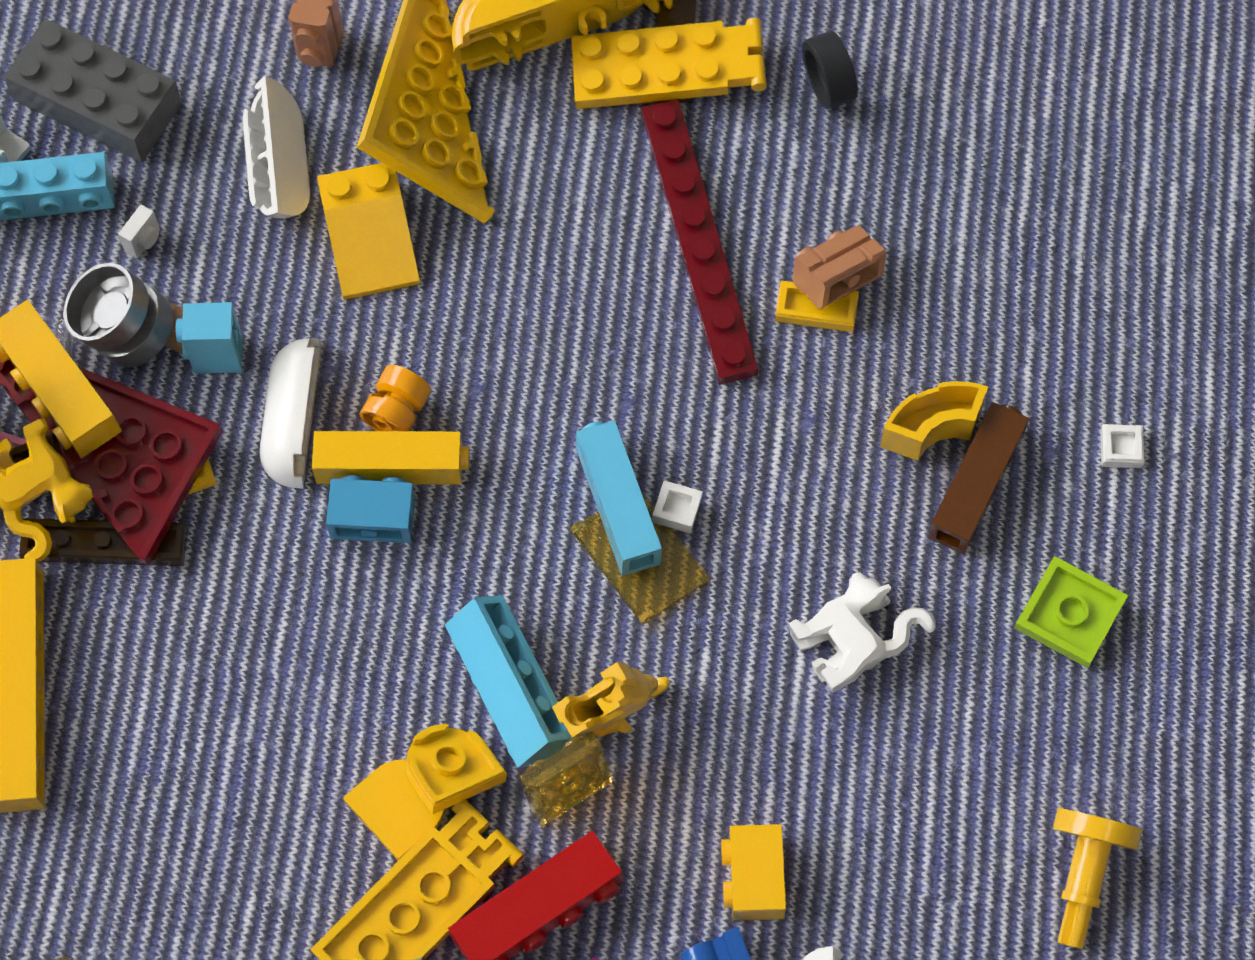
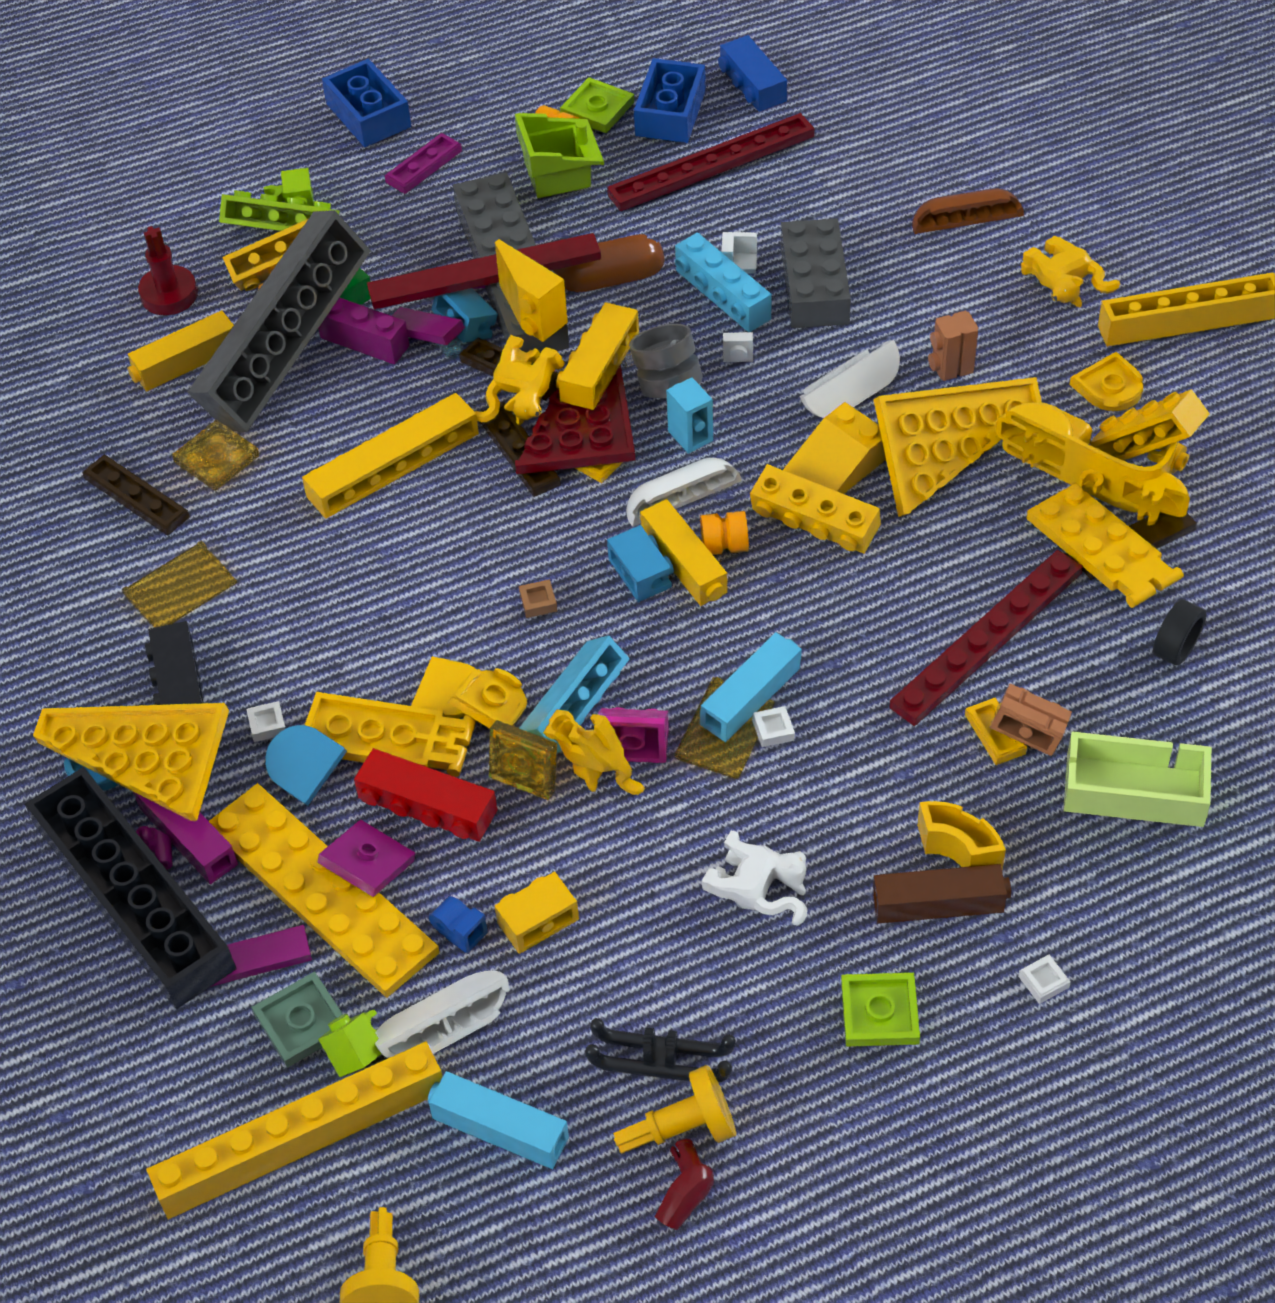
camera: 60 degrees right, 15 degrees down
none -> medium nougat plate [518,579,557,618]
none -> black piece [585,1018,736,1083]
none -> dark pink slope [597,707,669,763]
none -> dark red arm [655,1139,714,1230]
none -> yellow brick [750,464,881,554]
none -> yellowish green piece [1064,732,1212,827]

